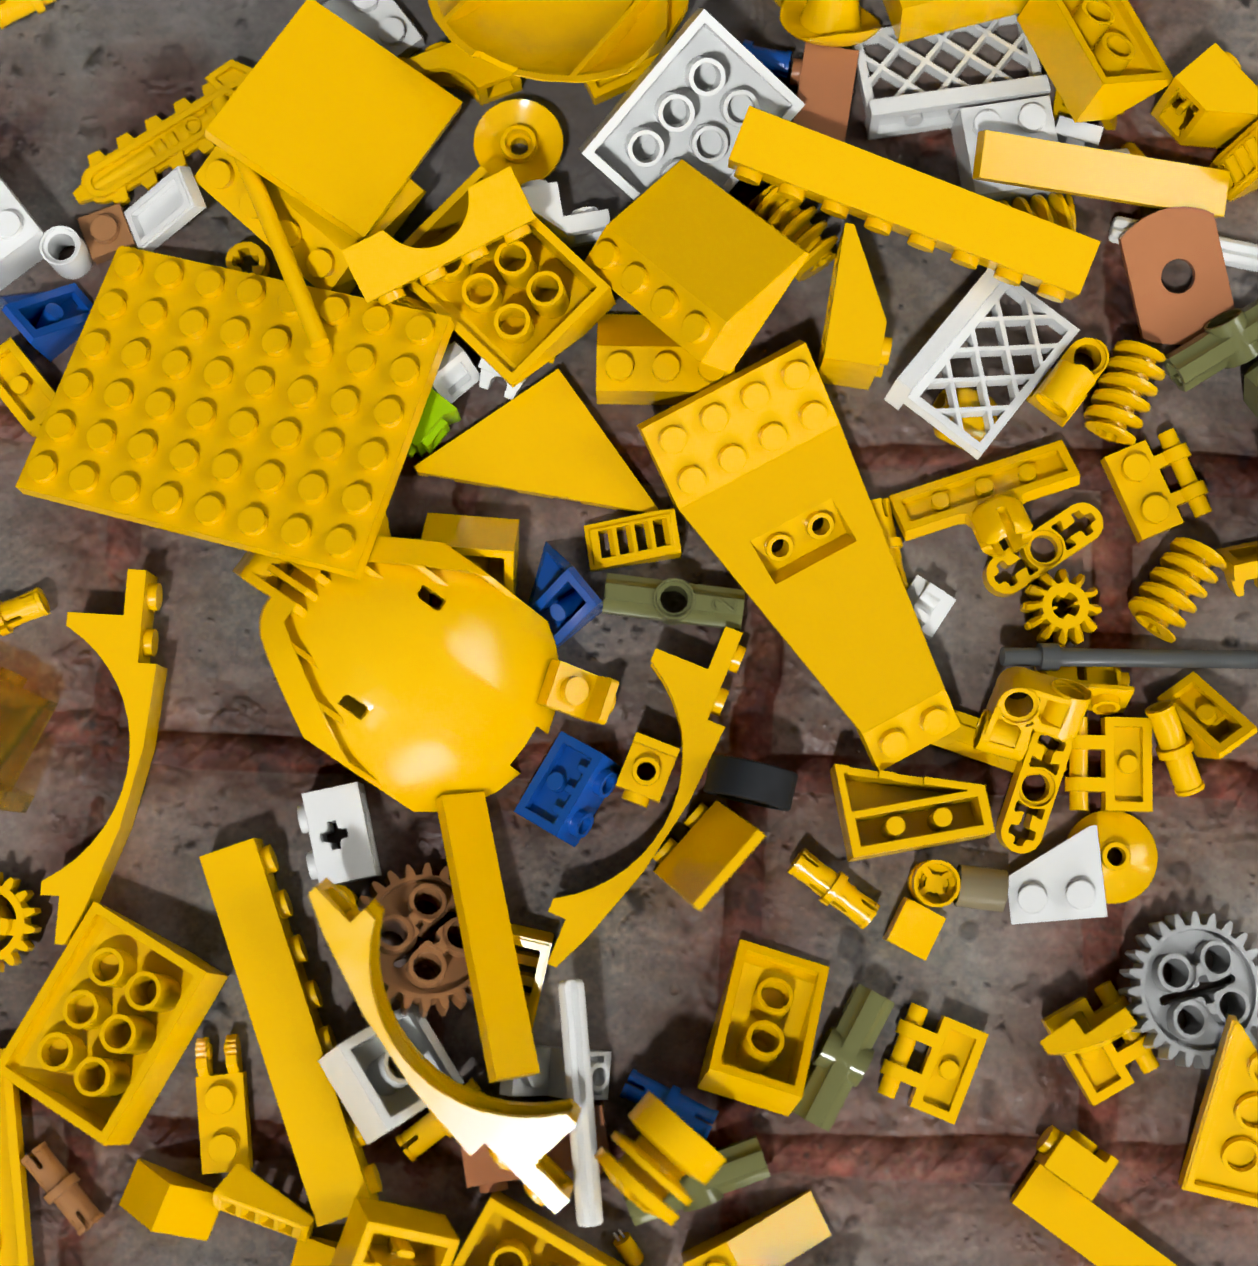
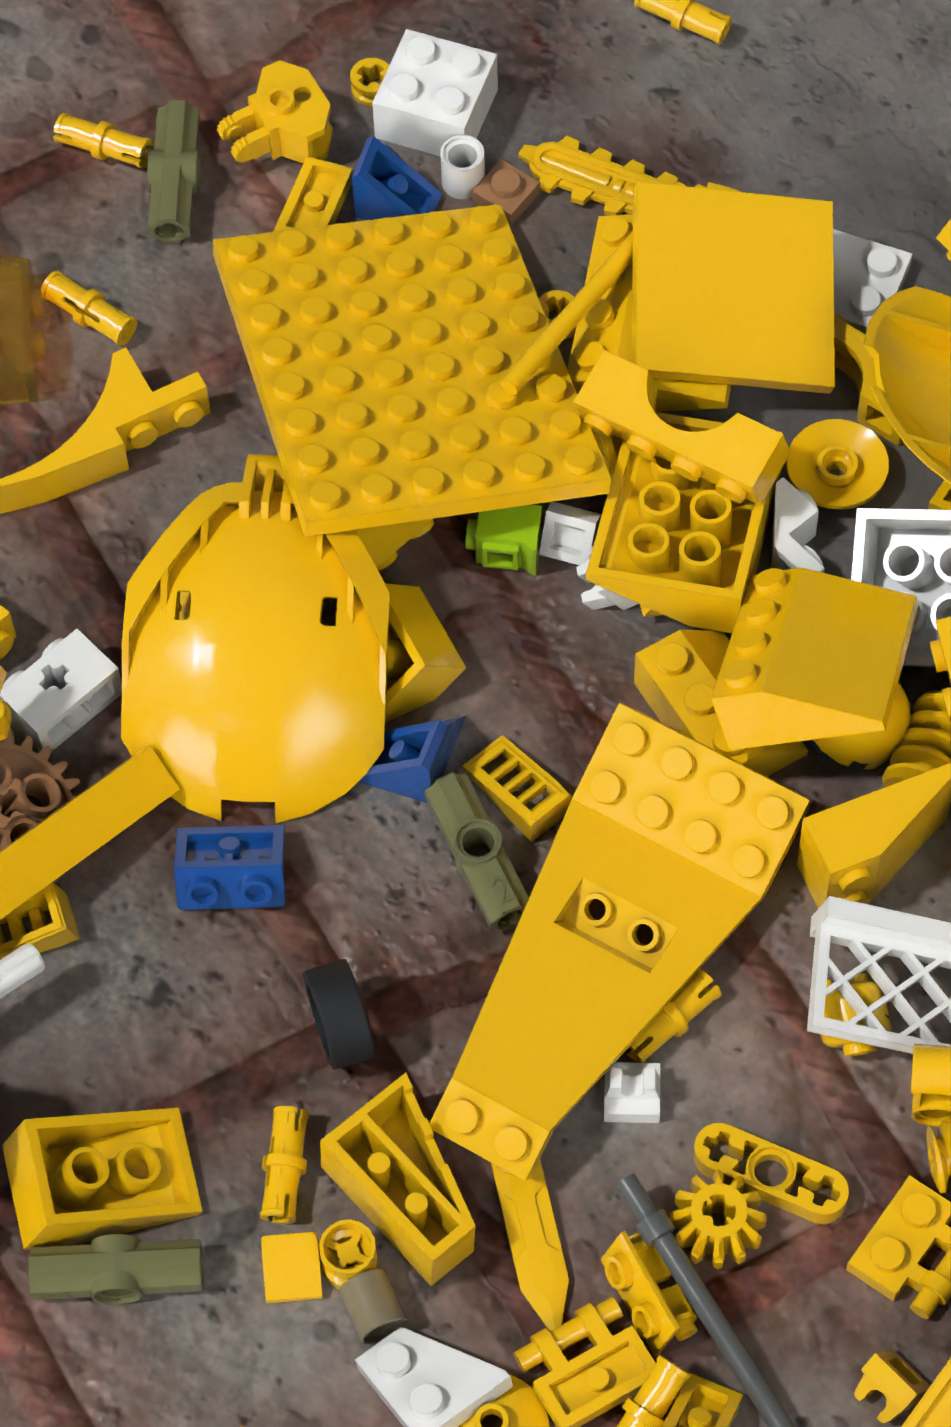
camera: 60 degrees right, 20 degrees down
white tile [124,166,206,252] -> none
yellow tile [413,368,659,513] -> none
yellow bracket [537,659,619,725] -> none
yellow slope [547,626,747,967] -> none
yellow brick [616,732,680,808] -> none
yellow slope [653,800,766,911] -> none
yellow plate [877,1002,989,1125] -> none
yellow plate [889,440,1080,558] -> none
yellow piece [973,666,1093,762] -> none
yellow beam [996,730,1073,854] -> none
yellow piece [1128,537,1227,643] -> none

